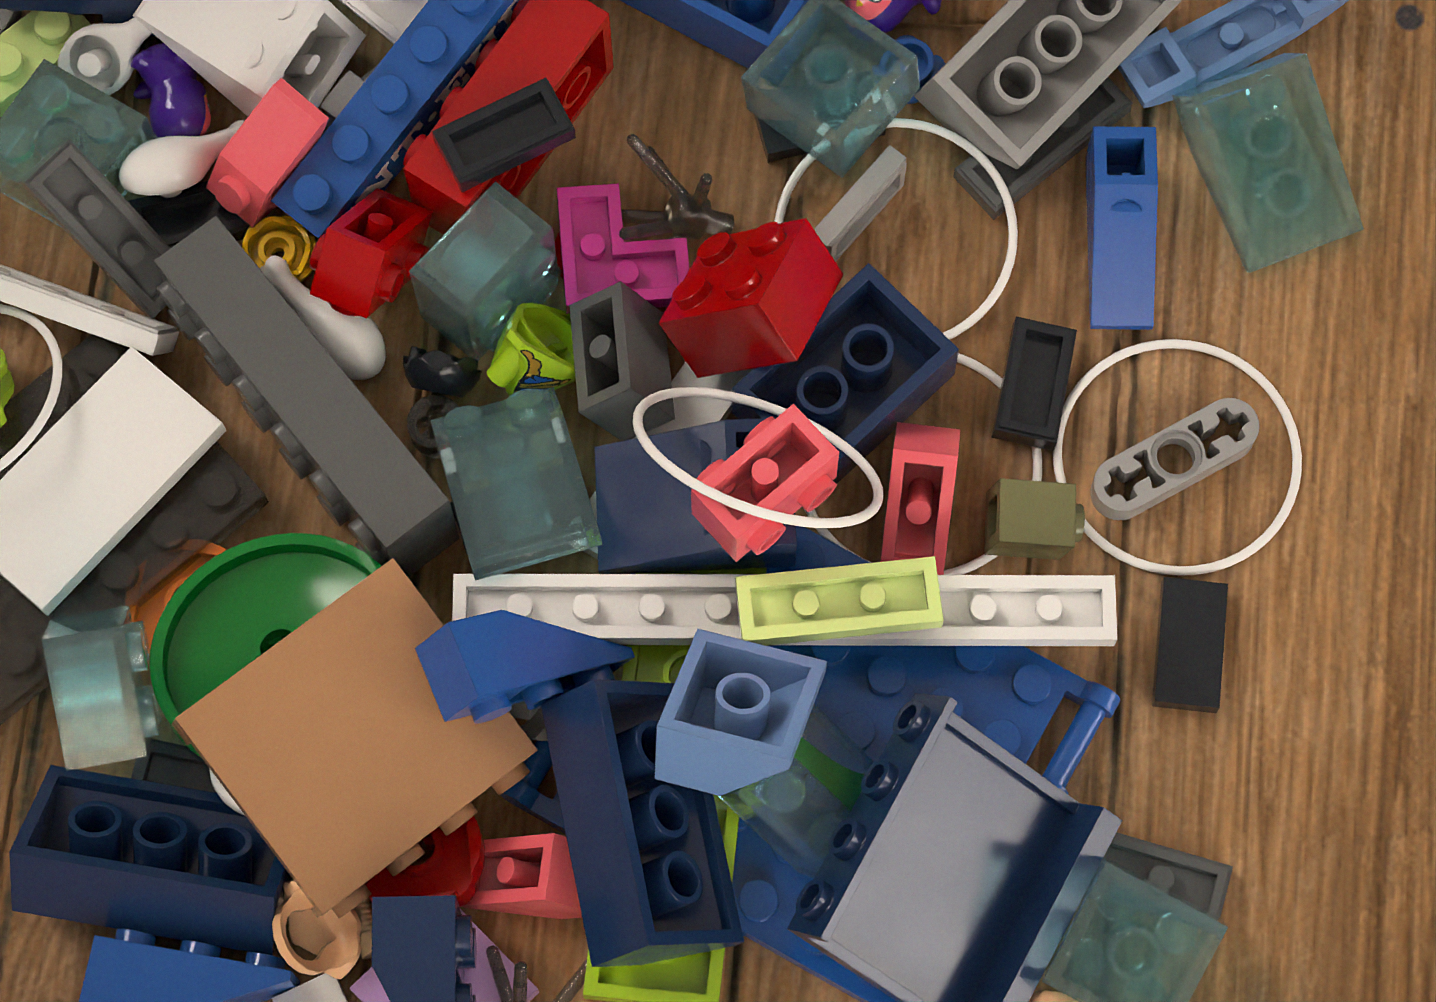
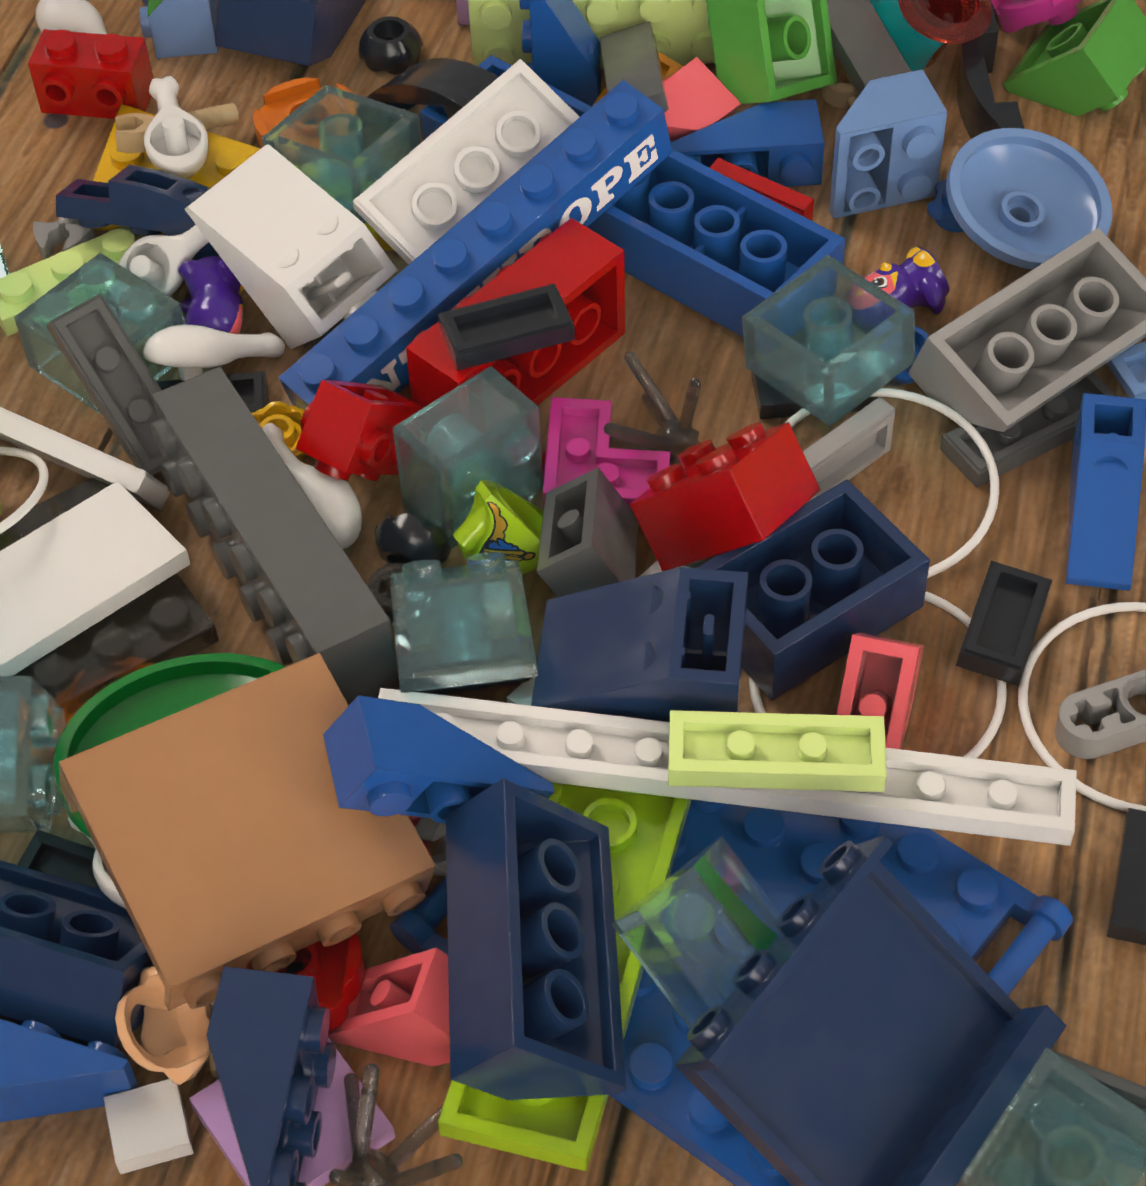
camera: 10 degrees right, 20 degrees down
coral slope [206,78,329,228] -> none
white piece [632,387,884,528] -> none
medium blue slope [655,628,827,796] -> none
coral brick [691,404,839,562] -> none
olive brick [984,478,1085,560] -> none

